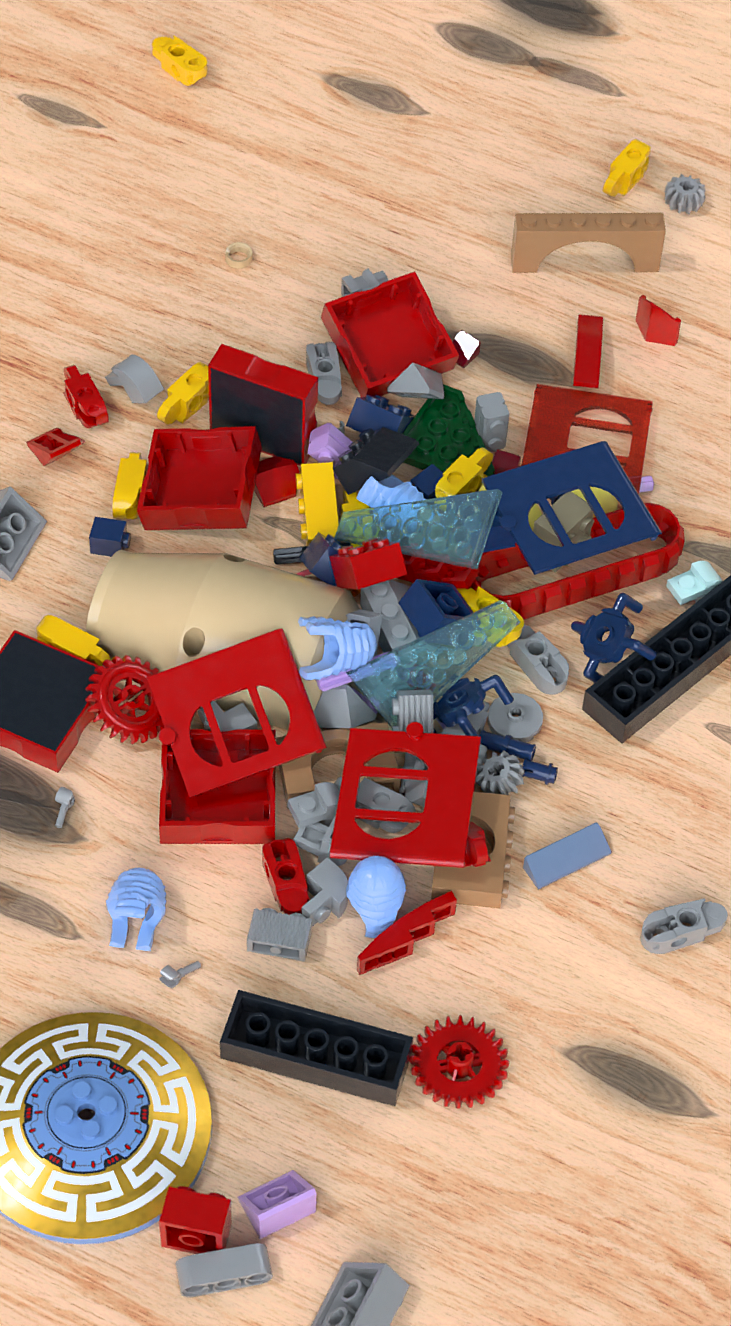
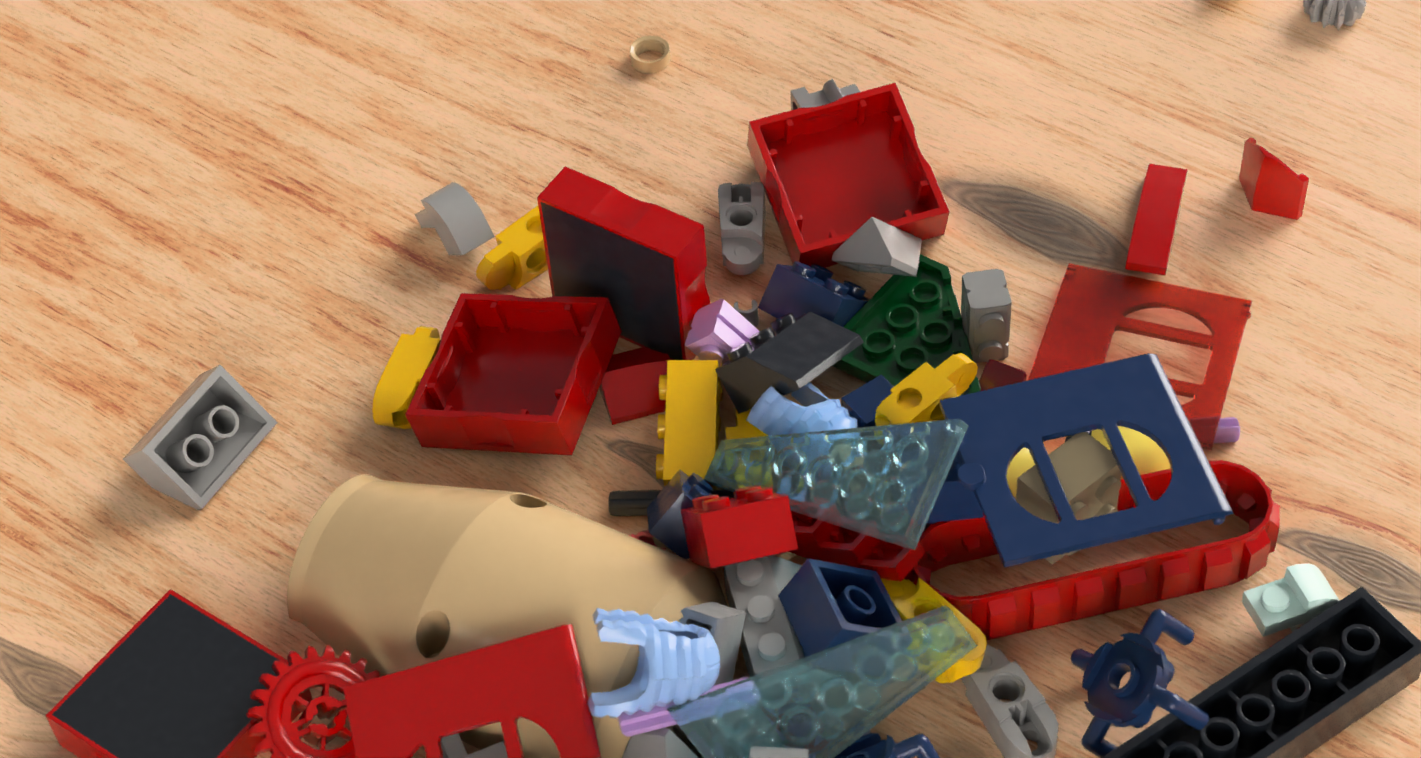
camera: 15 degrees right, 5 degrees down
red slope [26,428,86,466] -> none
yellow piece [36,615,111,666] -> none
red piece [63,365,109,428] -> none
dark blue brick [89,517,131,557] -> none
slope [452,330,481,368] -> none
medium nougat arch [511,213,666,273] -> none

